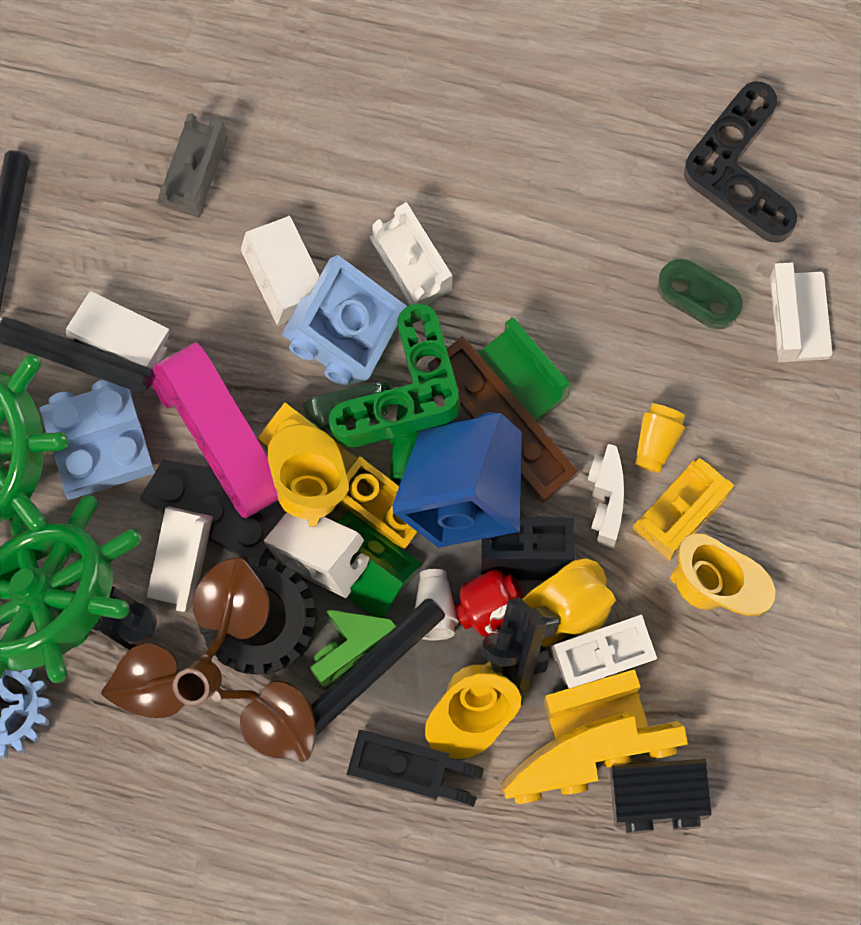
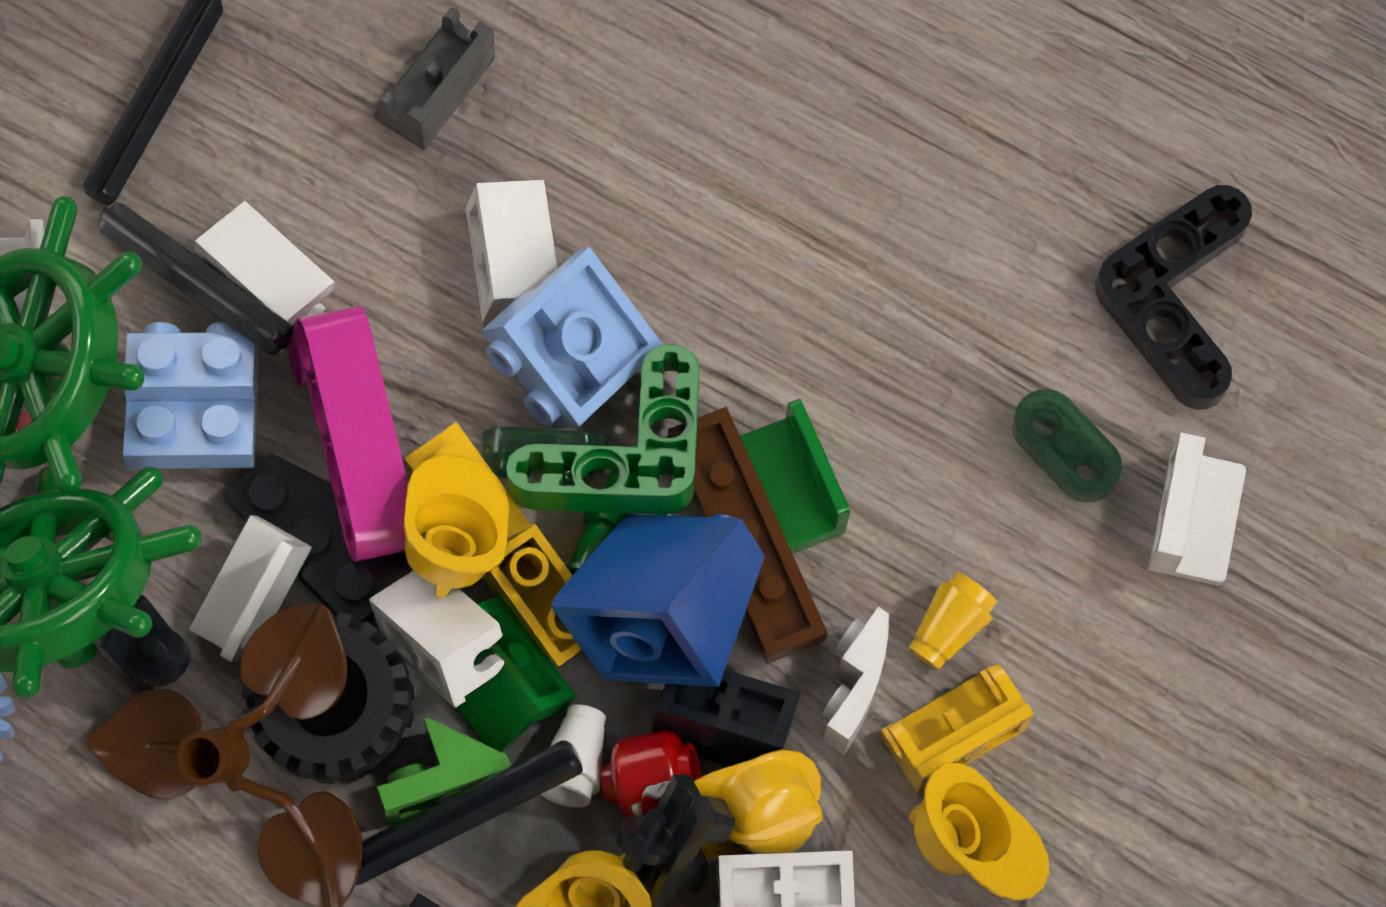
camera: 10 degrees right, 5 degrees down
white hinge [369,202,453,305] -> none

